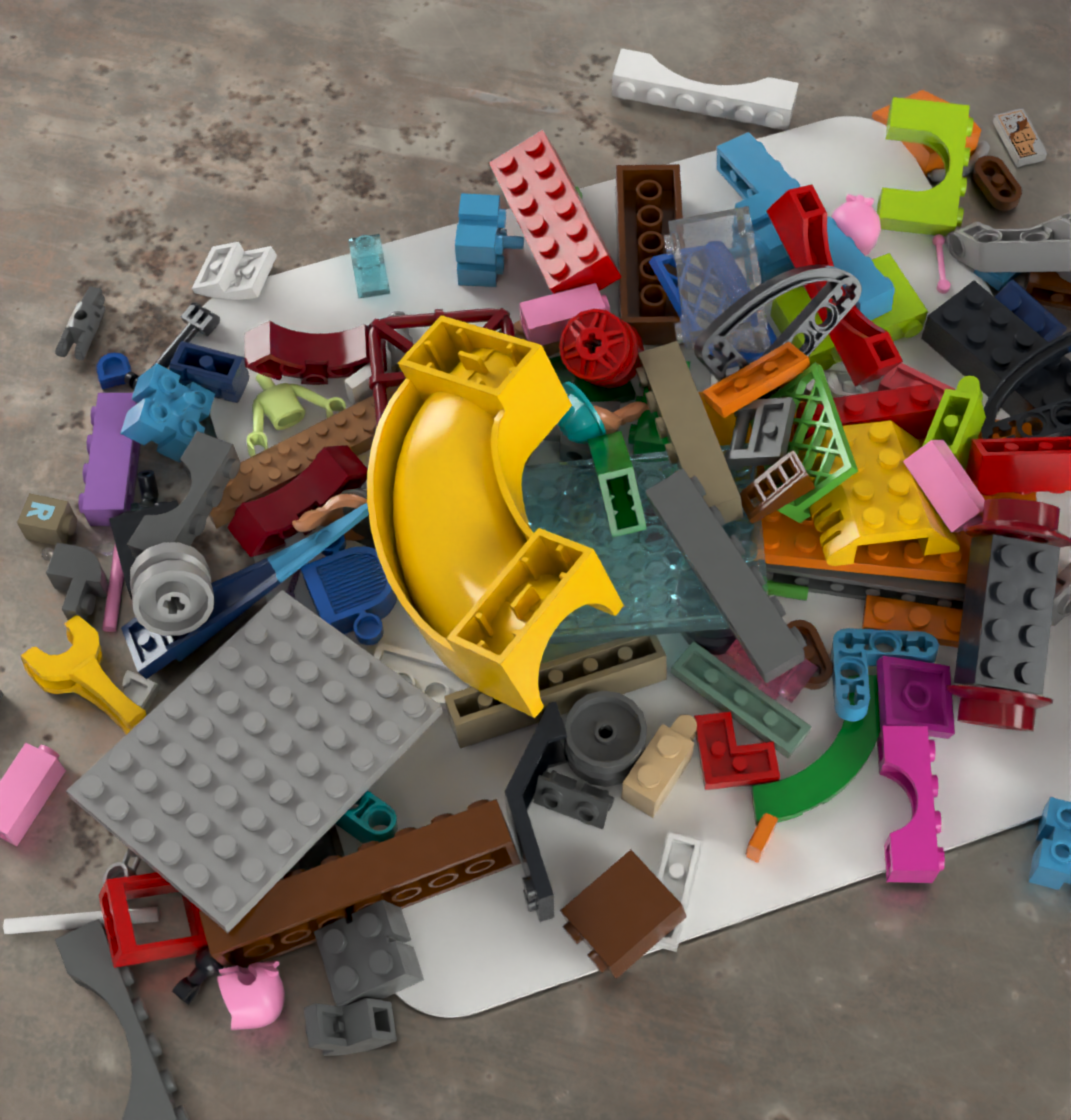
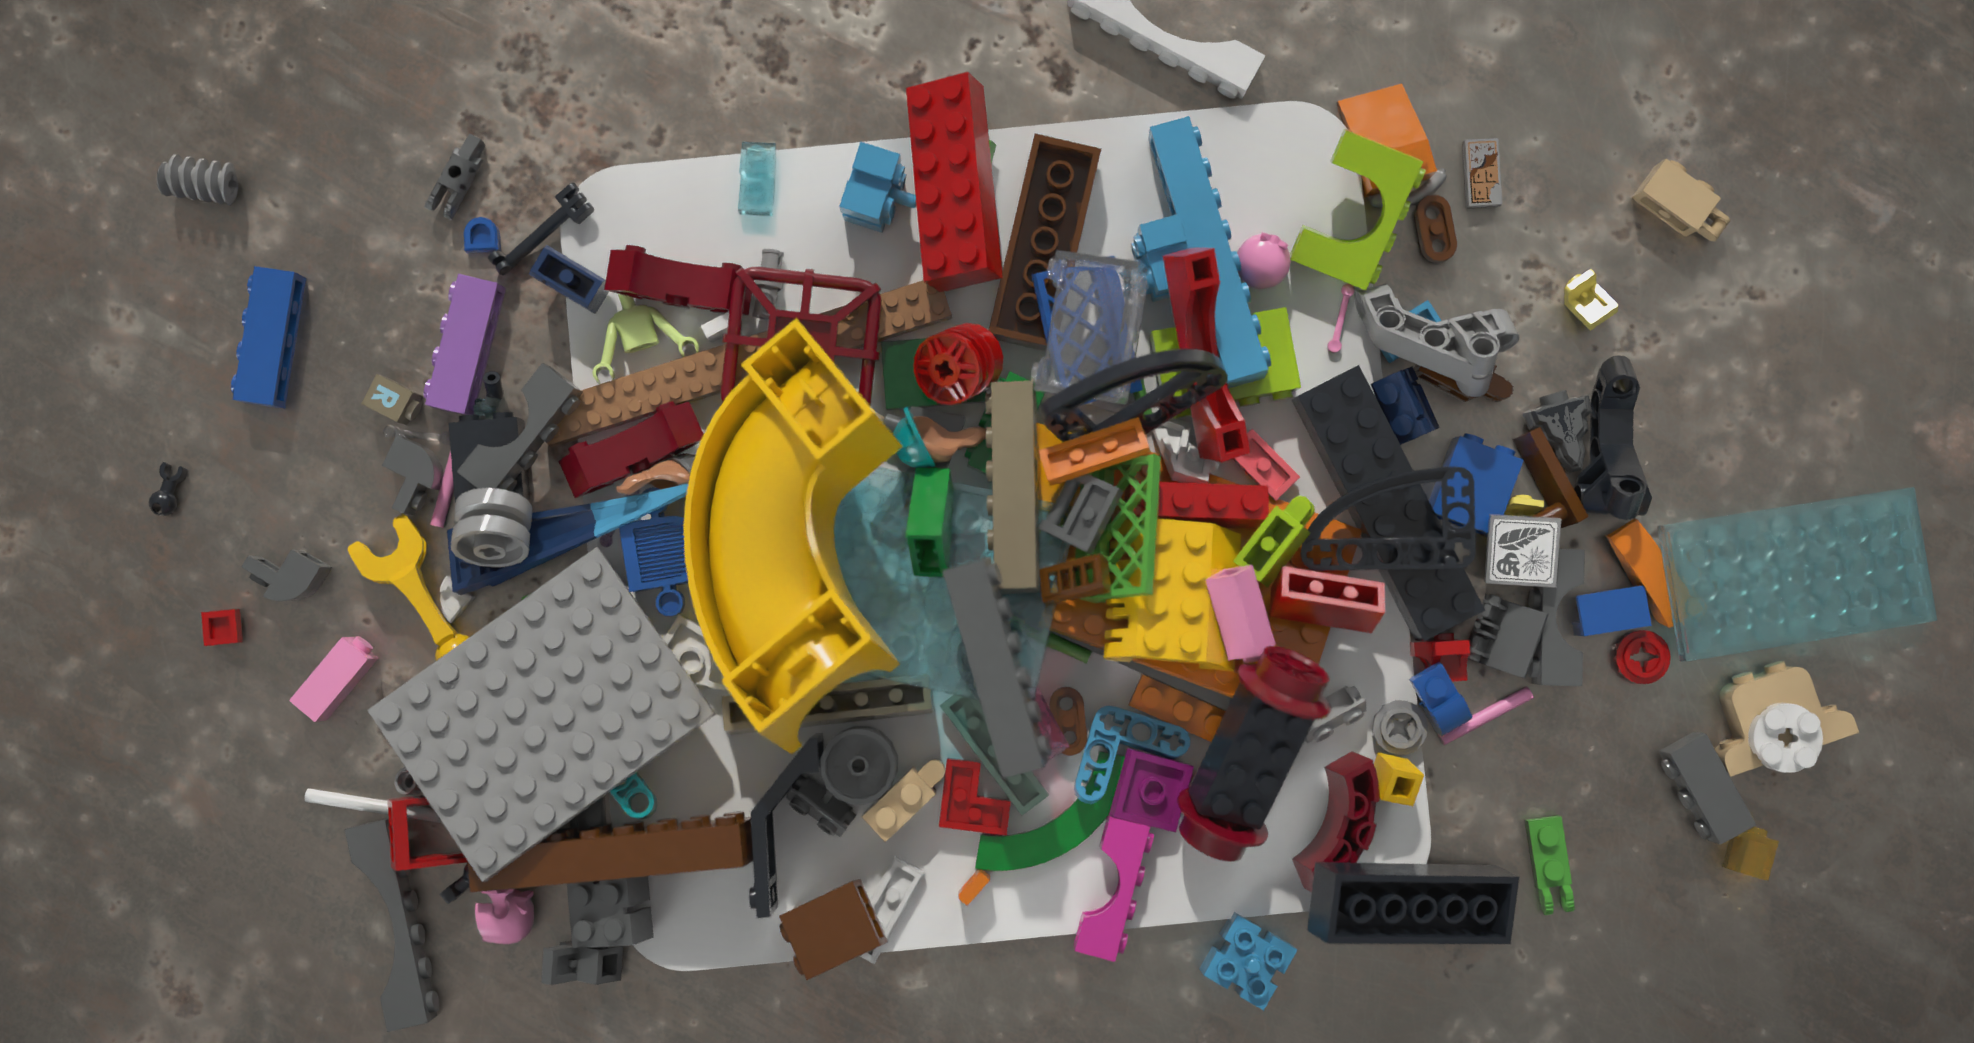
camera: 15 degrees right, 25 degrees up
dark azure brick [120,363,215,463] -> none
white slope [192,242,277,300] -> none
bright pink brick [519,283,610,345] -> none

